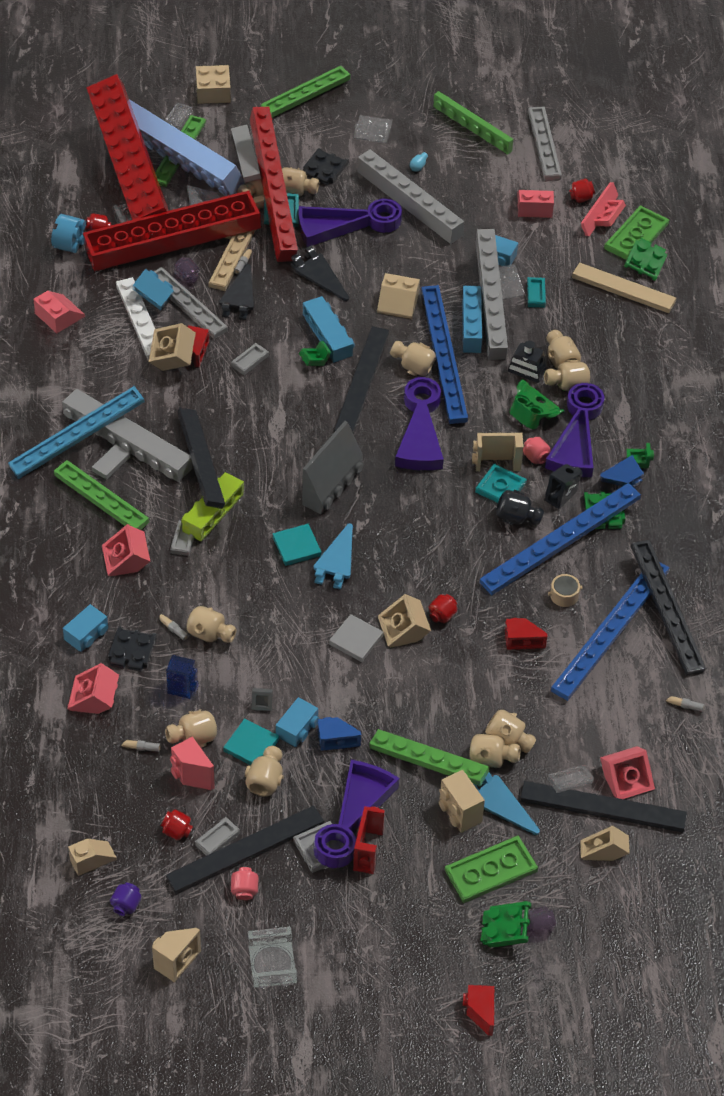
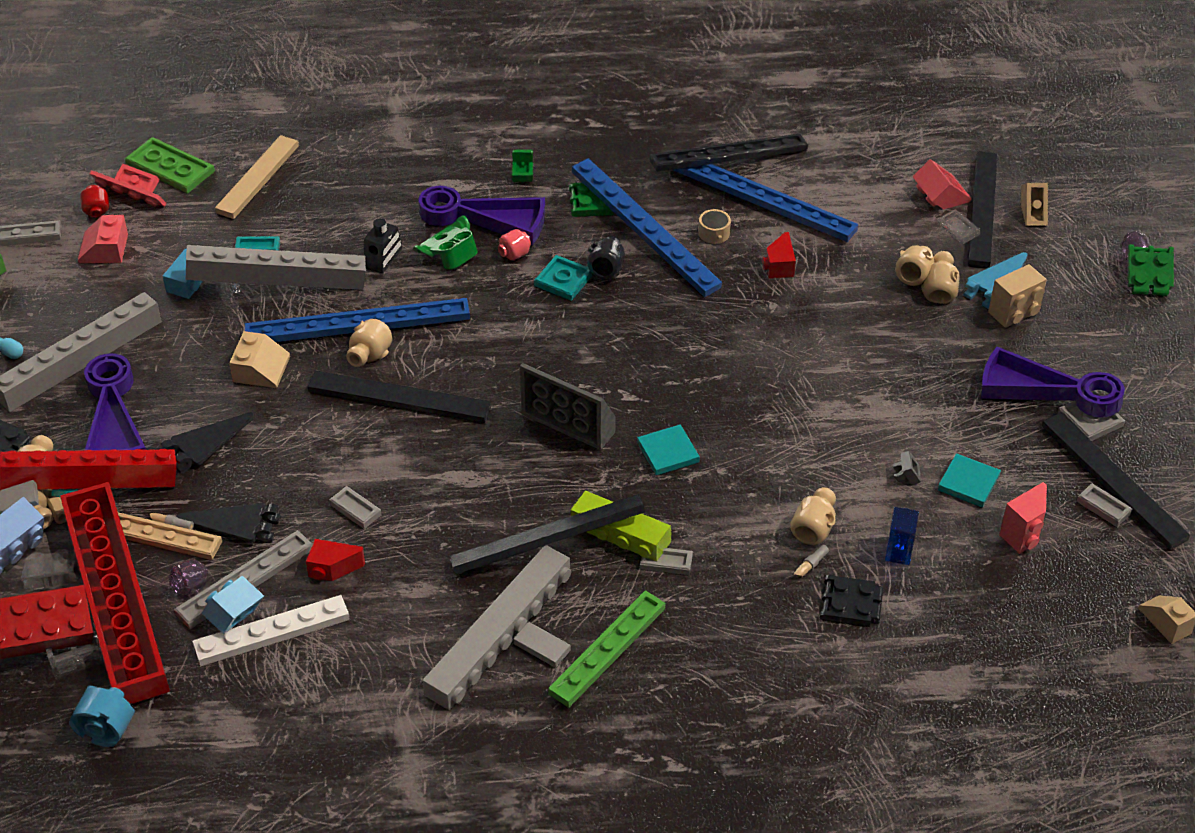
camera: 90 degrees left, 5 degrees down
dark azure tile [8,386,145,479] -> none
coral slope [33,291,85,334] -> none
dark azure brick [63,604,108,652] -> none
coral slope [67,663,119,714] -> none
red head [85,213,111,232] -> none
coral slope [102,524,151,576] -> none
light grey piece [121,740,161,752] -> none
tan brick [149,323,196,371] -> none
red head [160,809,193,841] -> none
tan piece [165,709,217,747] -> none
coral head [231,867,259,900] -> none
tan piece [245,746,284,797] -> none
dark azure brick [276,697,319,747] -> none
green bracket [299,341,331,366] -> none
dark azure brick [303,296,355,363] -> none
dark azure flag [314,523,353,589] -> none
blue slope [317,717,361,751] -> none
light grey tile [329,614,384,662] -> none
red panel [353,806,385,874] -> none
bright green plate [369,729,489,786] -> none
tan slope [378,594,431,648] -> none
dark purple piece [395,377,444,470] -> none
red head [428,594,457,623] -> none
bright green tile [444,835,538,903] -> none
dark azure brick [462,286,482,353] -> none
tan panel [472,433,523,471] -> none
tan piece [544,360,590,393] -> none
black torso [544,464,583,509] -> none
tan piece [546,330,581,369] -> none
blue slope [600,455,644,487] -> none
green plate [624,238,668,281] -> none
light grey piece [666,696,705,712] -> none

